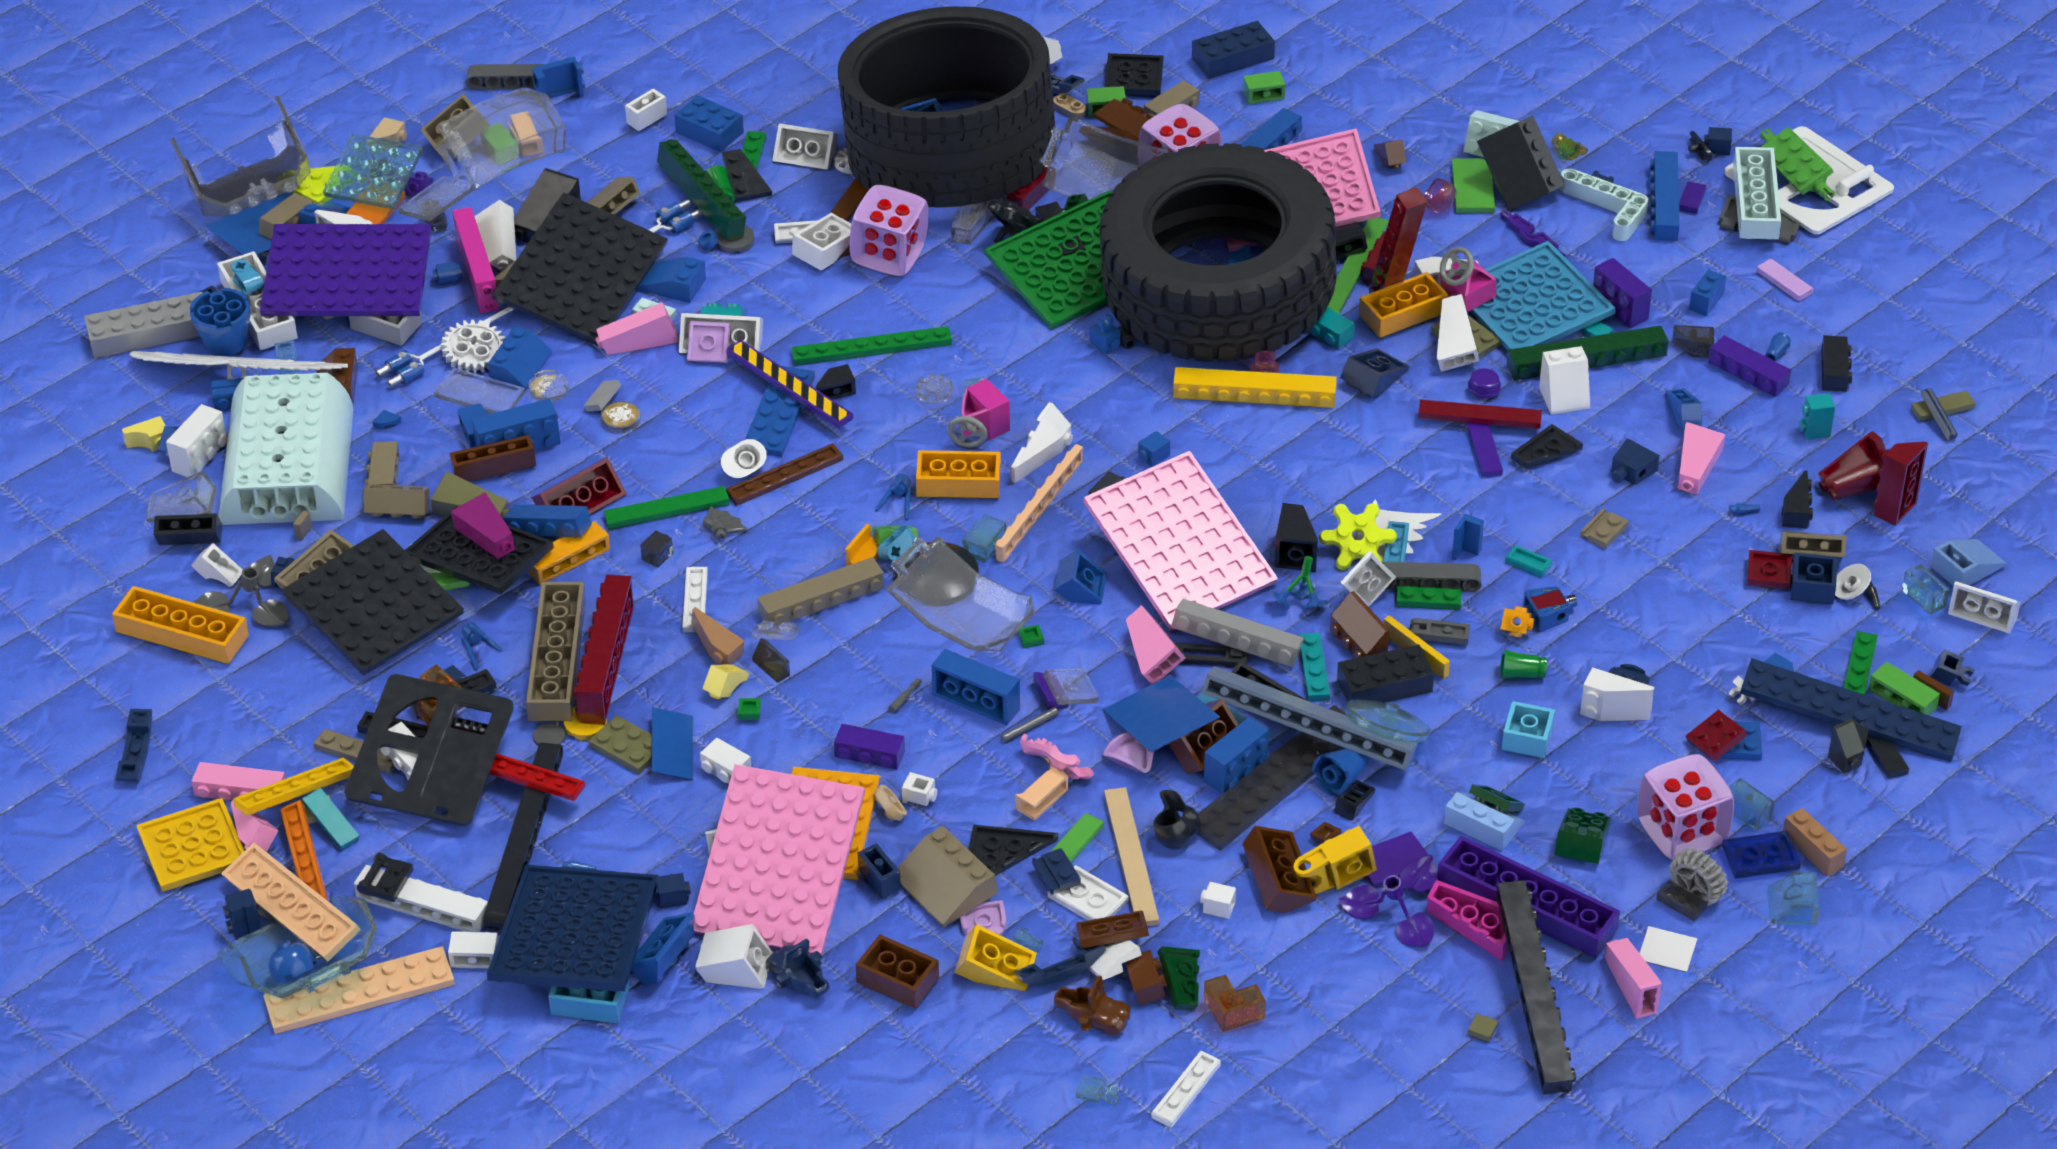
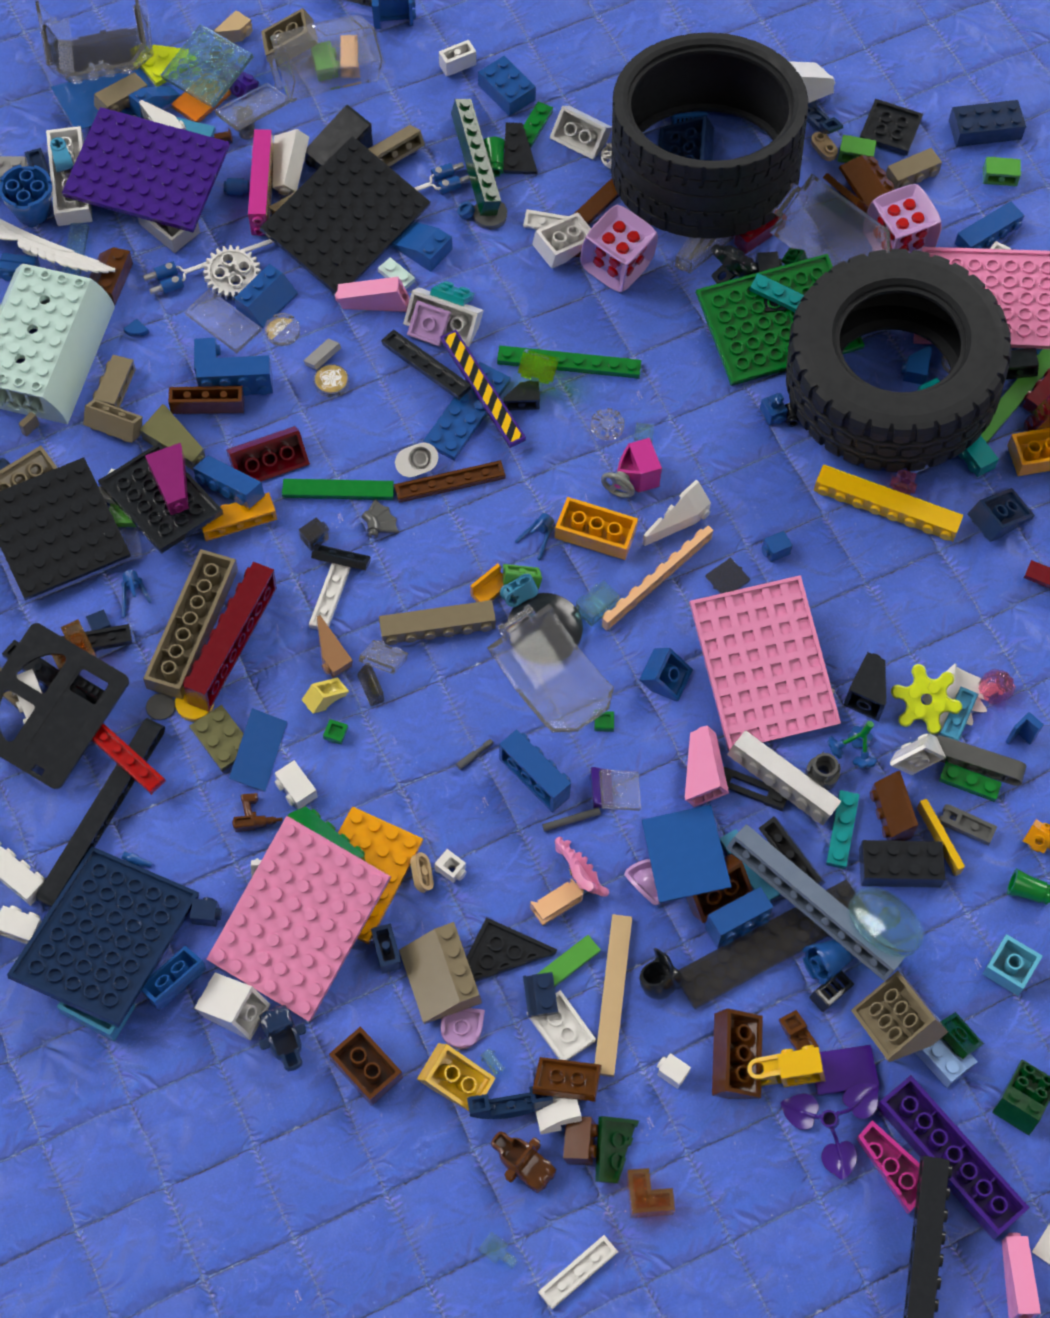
camera: 15 degrees right, 20 degrees up
dark purple brick [834,724,905,770] -> none
olive tile [1468,1013,1498,1042] -> none
none -> reddish brown piece [232,793,283,832]
none -> black tile [311,544,371,571]
none -> black plate [381,329,471,400]
none -> clear neon green brick [518,349,560,384]
none -> teal plate [749,273,804,312]
none -> dark grey piece [805,751,841,790]
none -> dark tan slope [851,971,948,1062]
none -> clear pink hair [978,669,1016,704]

